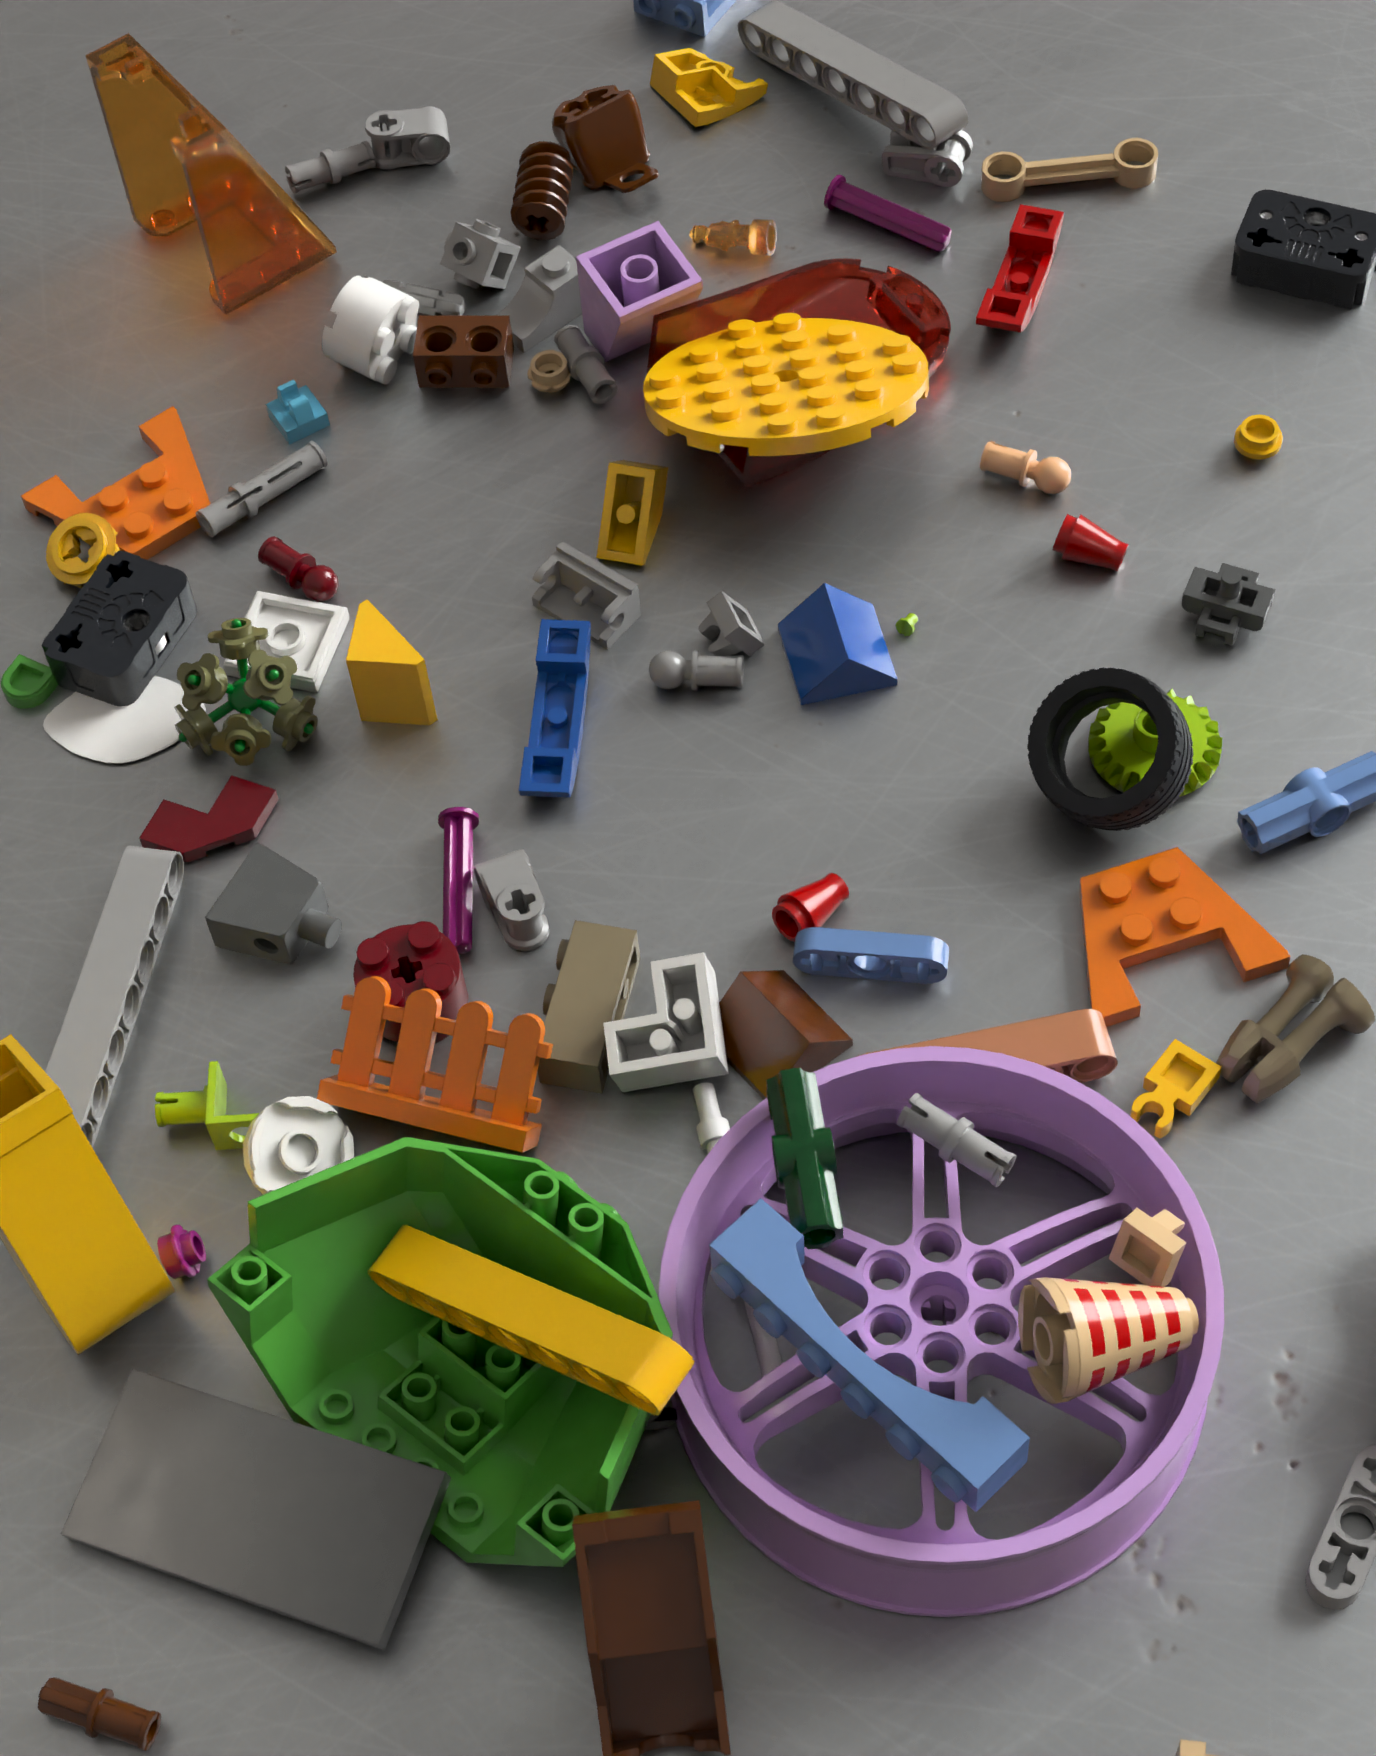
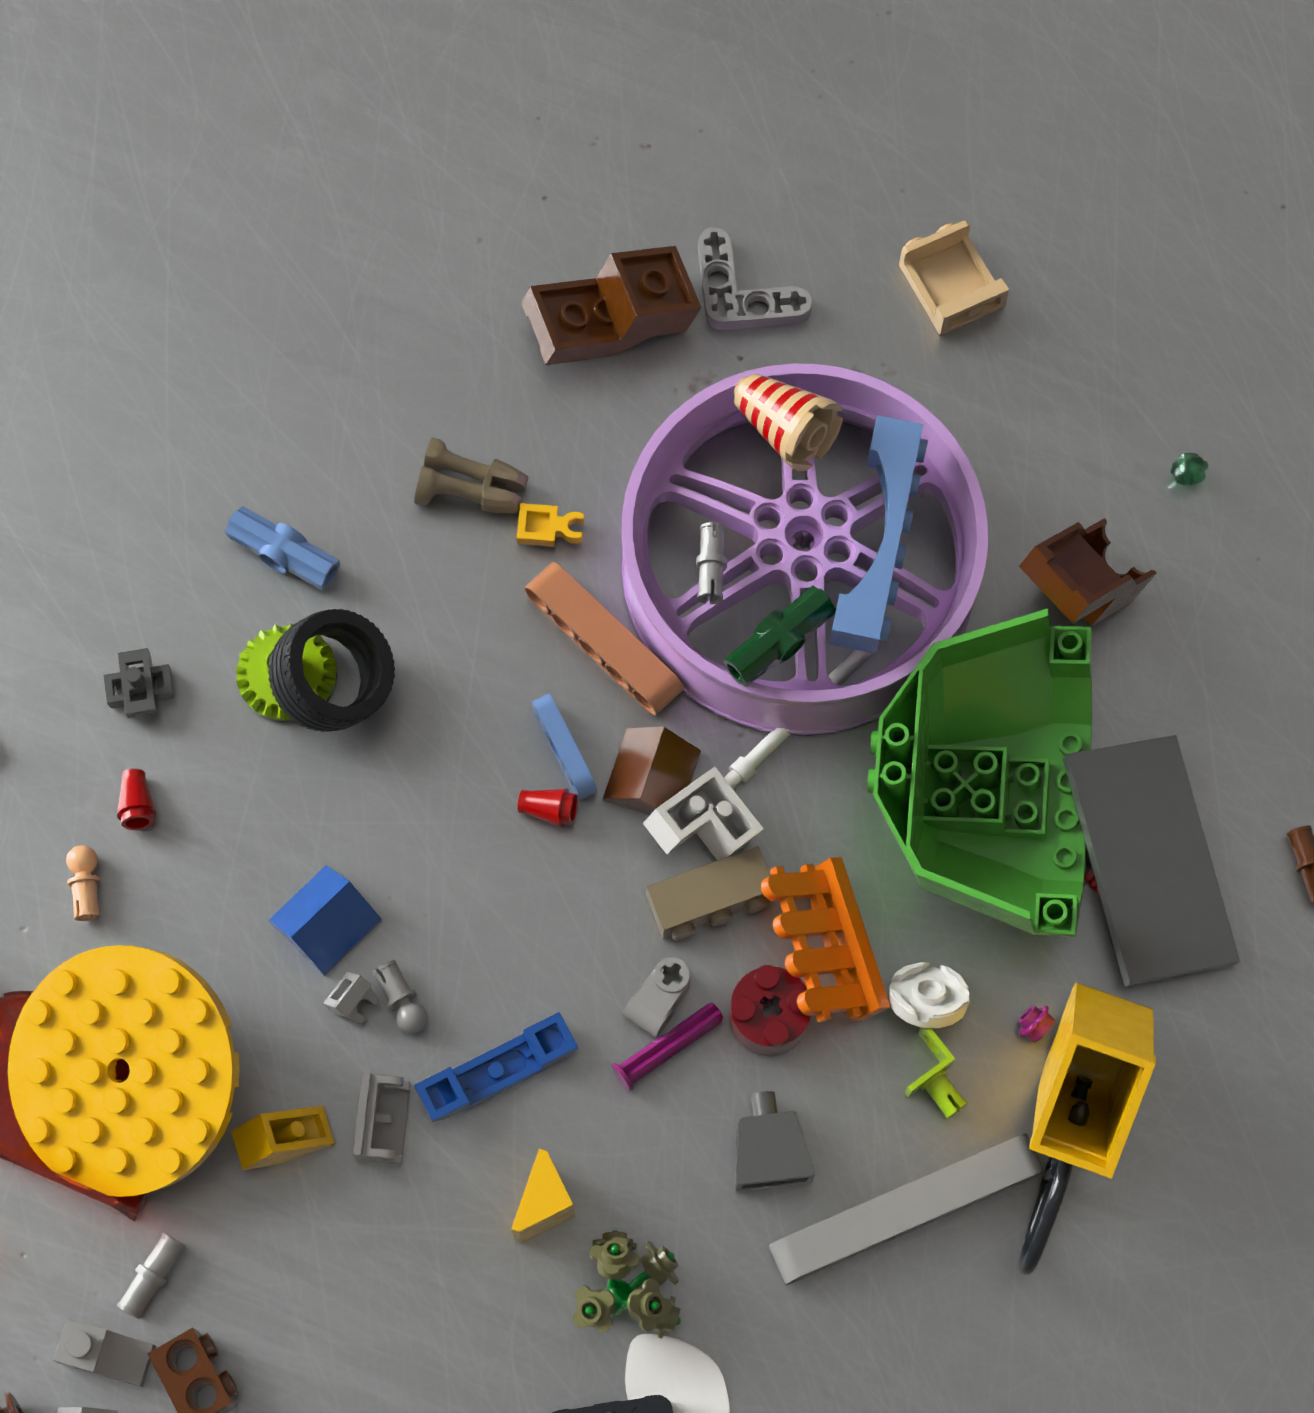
camera: 130 degrees left, 15 degrees up
dark red tile [139,775,279,863] -> none
white tile [223,591,350,693] -> none
dark red pin [258,536,339,602] -> none
yellow beam [368,1225,695,1415] -> none
tan plate [527,350,571,393] -> none
lavender slope [576,221,703,362] -> none
lime piece [896,613,918,636] -> none
orange wing [1079,847,1291,1027] -> none
tan tile [1109,1208,1186,1287] -> none

